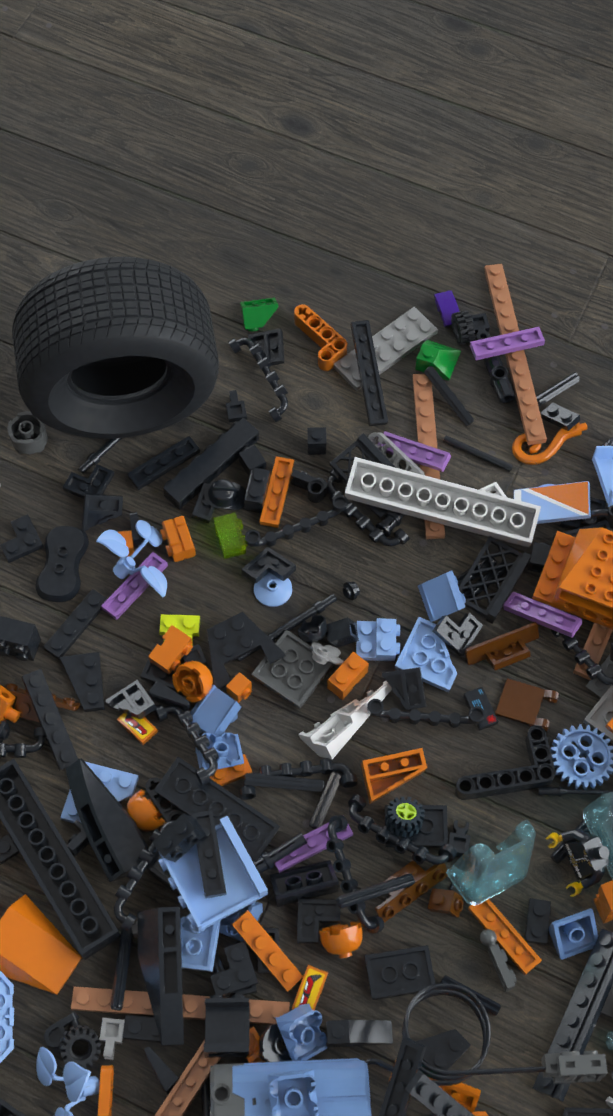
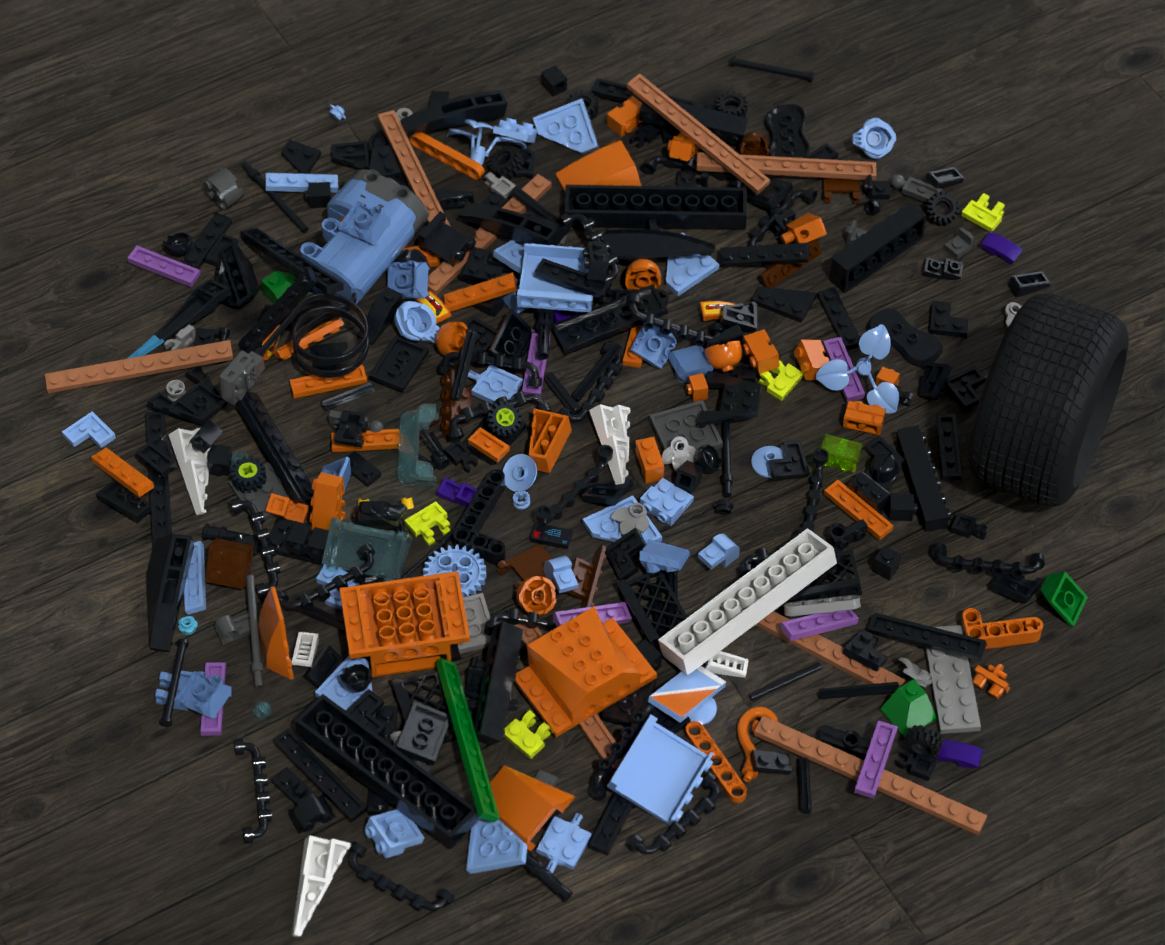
camera: 125 degrees right, 10 degrees down
none -> orange plate [290,364,367,399]
none -> black cylinder [334,410,368,447]
none -> light blue helmet [394,301,440,344]
none -> neon yellow plate [404,501,450,546]
none -> dark purple slope [436,477,478,506]
none -> light blue plate [468,364,523,404]
none -> orange plate [468,427,510,463]
none -> light blue plate [493,118,538,143]
none -> light blue dish [503,454,537,492]
none -> light blue bush [513,490,530,510]
none -> orange cylinder [516,576,557,615]
none -> light blue brick [543,556,578,594]
none -> light grey plate [611,503,649,535]
none -> orange beam [686,721,747,803]
none -> light blue brick [698,534,740,570]
none -> orange brick [794,339,829,380]
none -> black plate [842,630,888,672]
none -> light grey plate [899,658,933,687]
none -> orange hips [972,664,1010,699]

